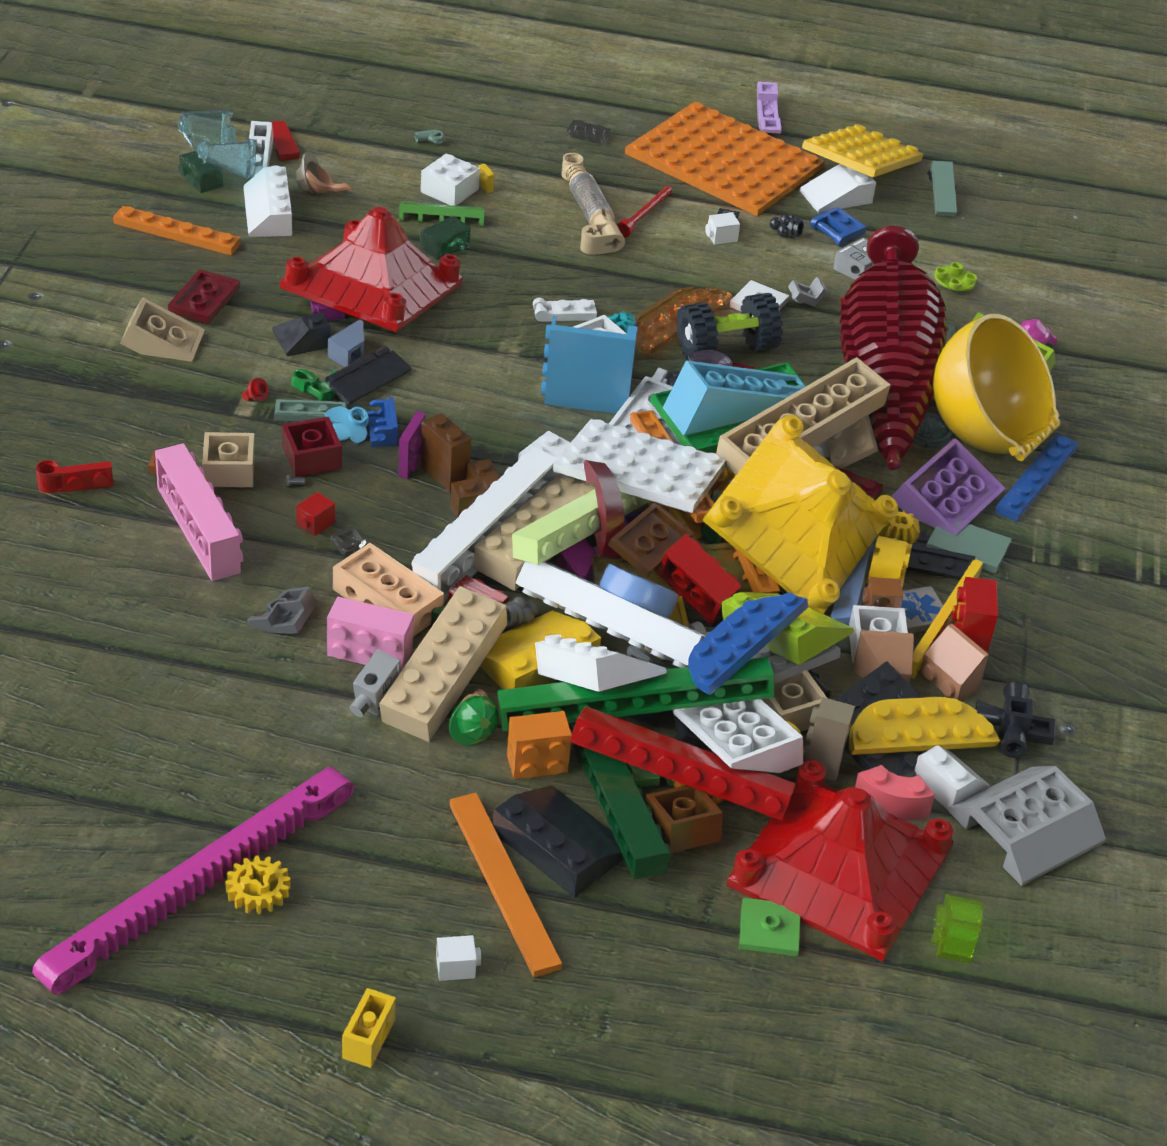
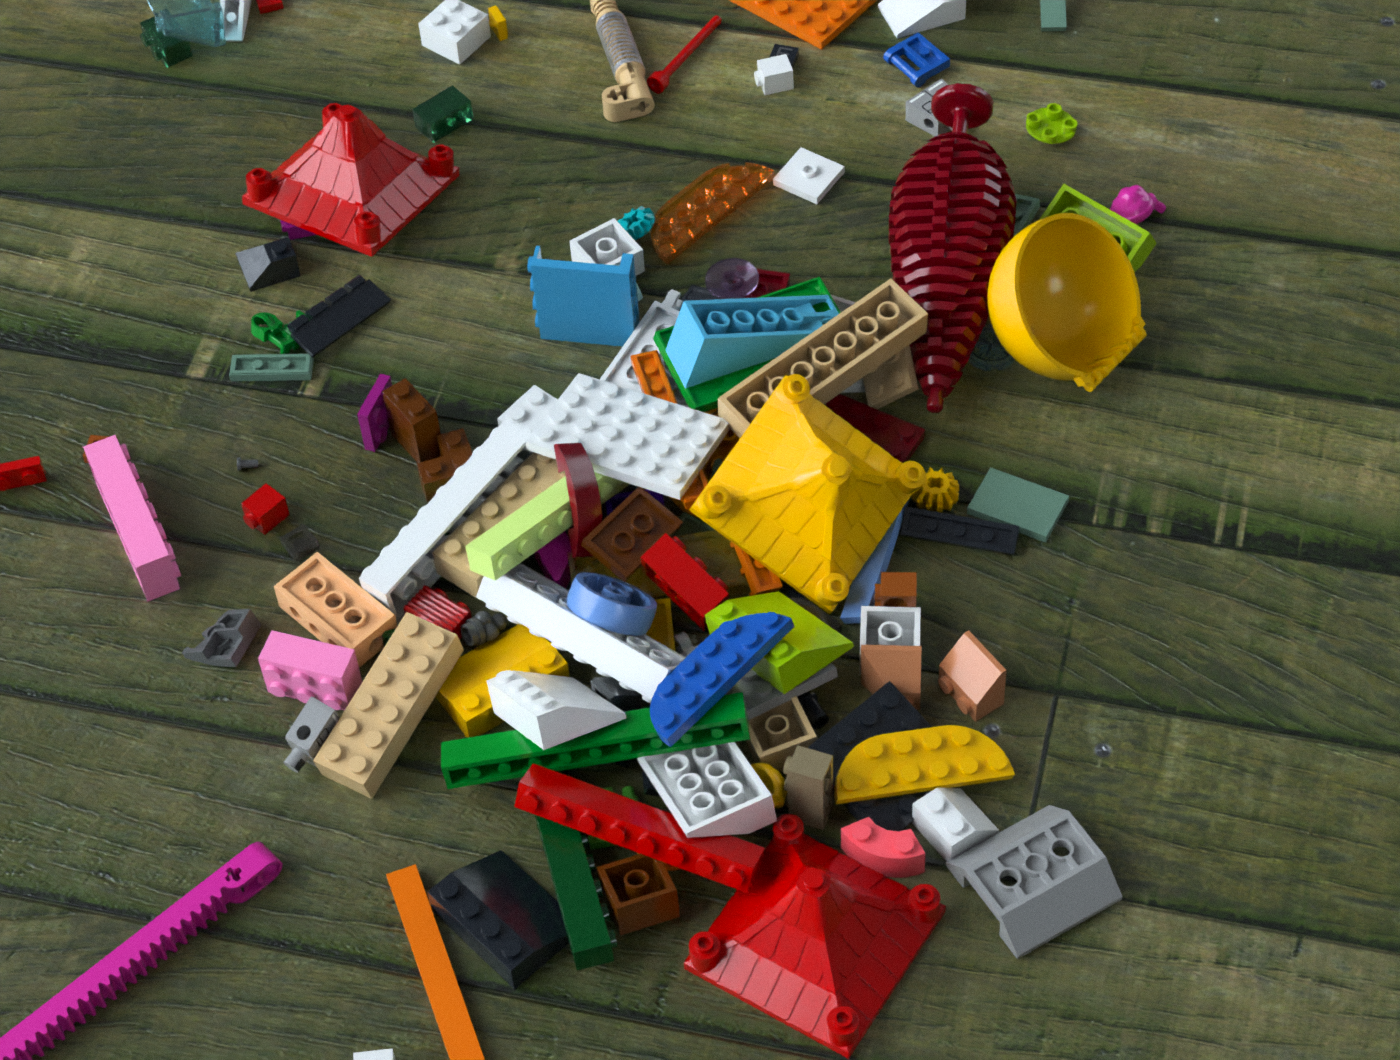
camera: 10 degrees right, 10 degrees up
orange plate [113,206,241,255] -> none
tan slope [120,298,205,362] -> none
dark red plate [168,269,240,324] -> none
tan brick [202,432,255,488] -> none
yellow gear [225,855,291,914] -> none
red plate [241,378,269,401] -> none
white slope [244,166,292,237] -> none
dark red brick [282,417,342,477] -> none
piece [295,152,352,194] -> none
medium azure plate [325,406,369,444] -> none
sand blue slope [328,320,364,367] -> none
blue hinge [367,397,398,447] -> none
bright green hinge [399,202,485,227] -> none
green piece [449,689,499,746] -> none
orange brick [507,711,572,779] -> none
white plate [533,298,597,322] -> none
black plate [676,292,783,361] -> none
bright green plate [739,897,800,956] -> none
black piece [769,214,804,238] -> none
light grey bracket [788,277,827,307] -> none
yellow brick [867,535,912,587] -> none
medium lavender slope [891,438,1005,535] -> none
tile [901,586,952,633] -> none
yellow tile [911,559,983,679] -> none
clear neon green brick [931,894,984,964] -> none
red brick [949,576,998,653] -> none
black brick [975,682,1055,758] -> none
blue plate [995,434,1078,522] -> none

